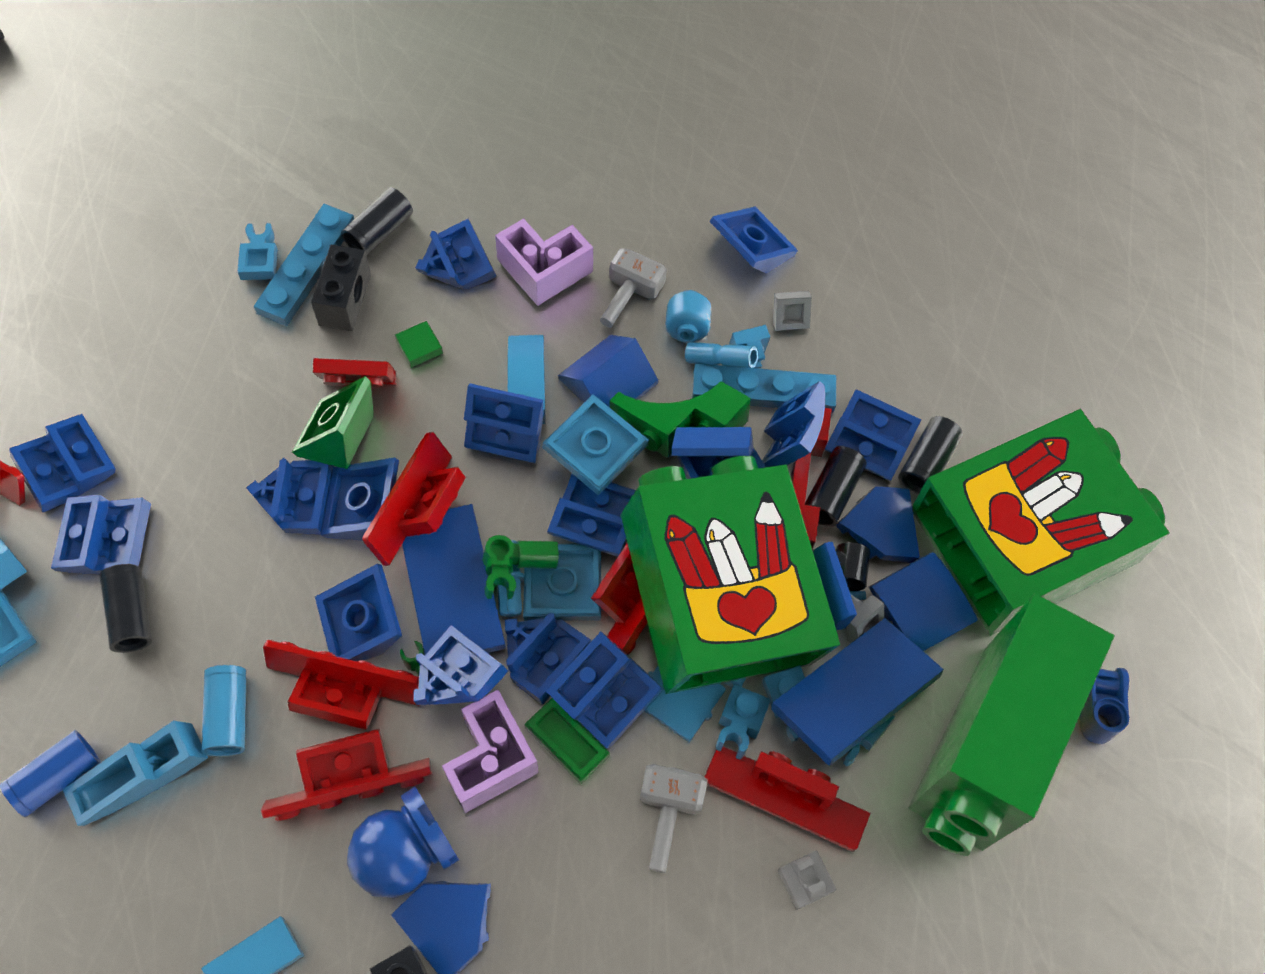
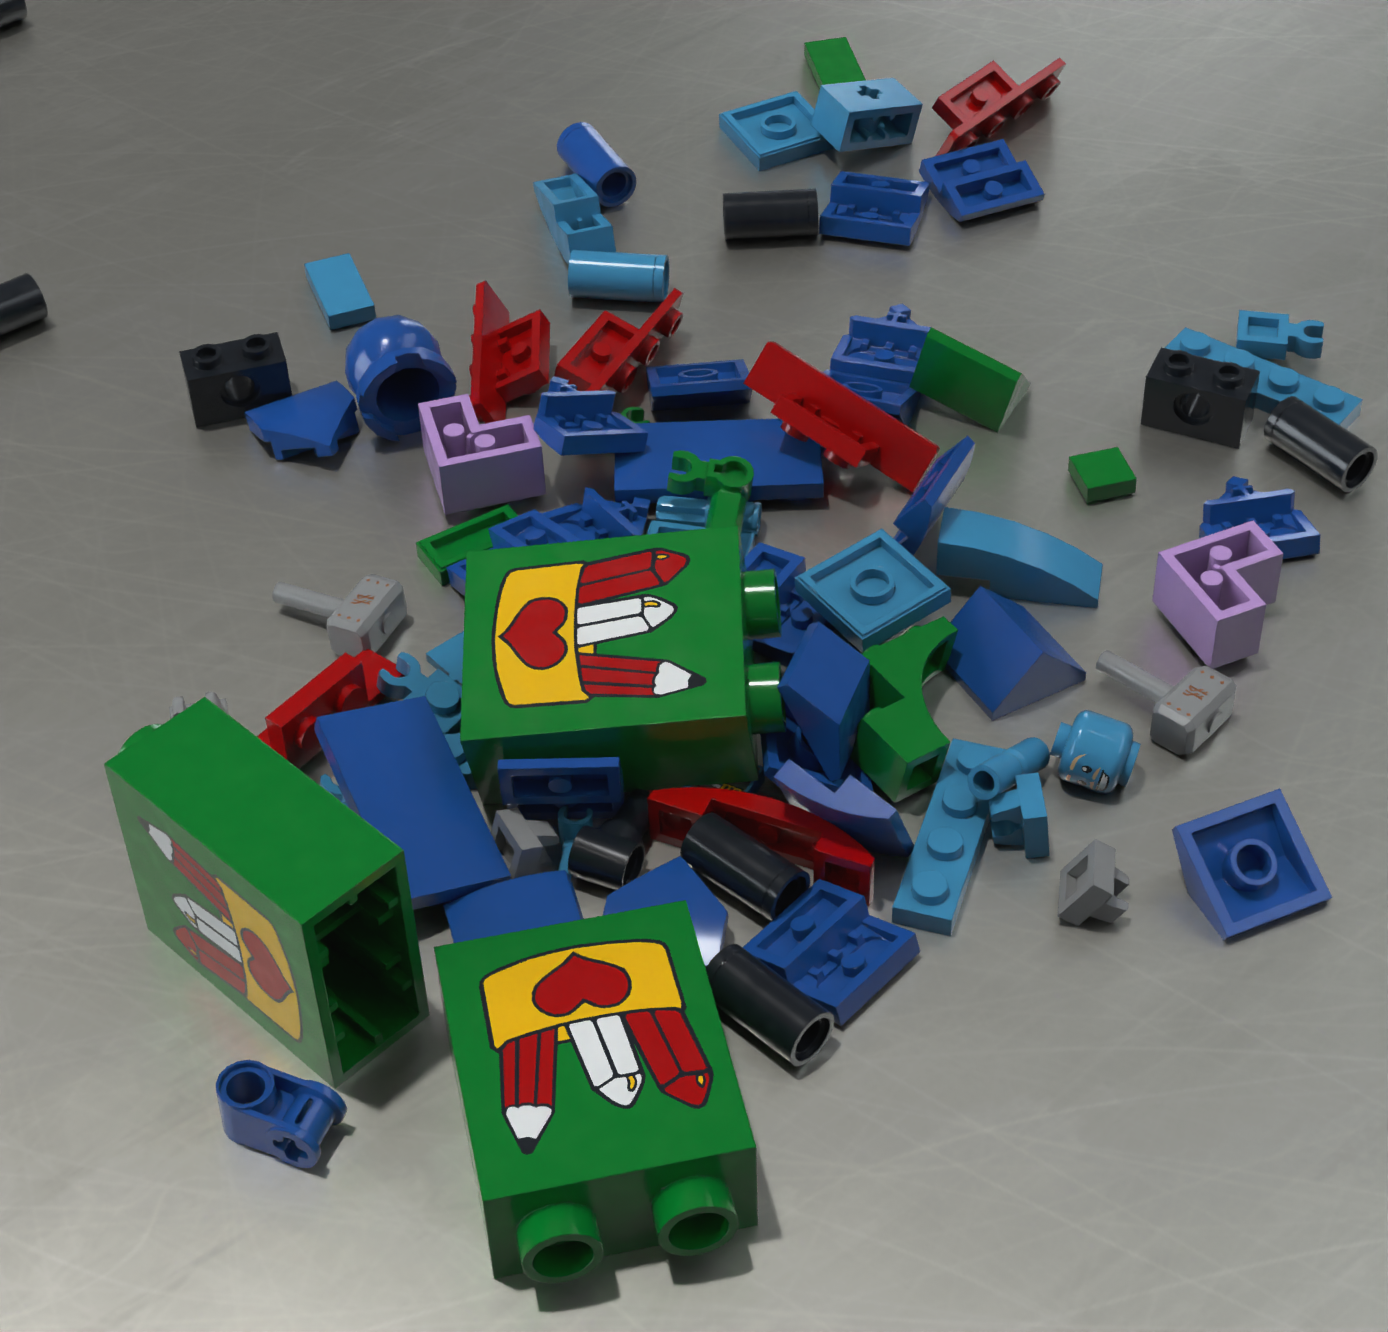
camera: 110 degrees right, 20 degrees down
red plate [313,358,397,388] -> none

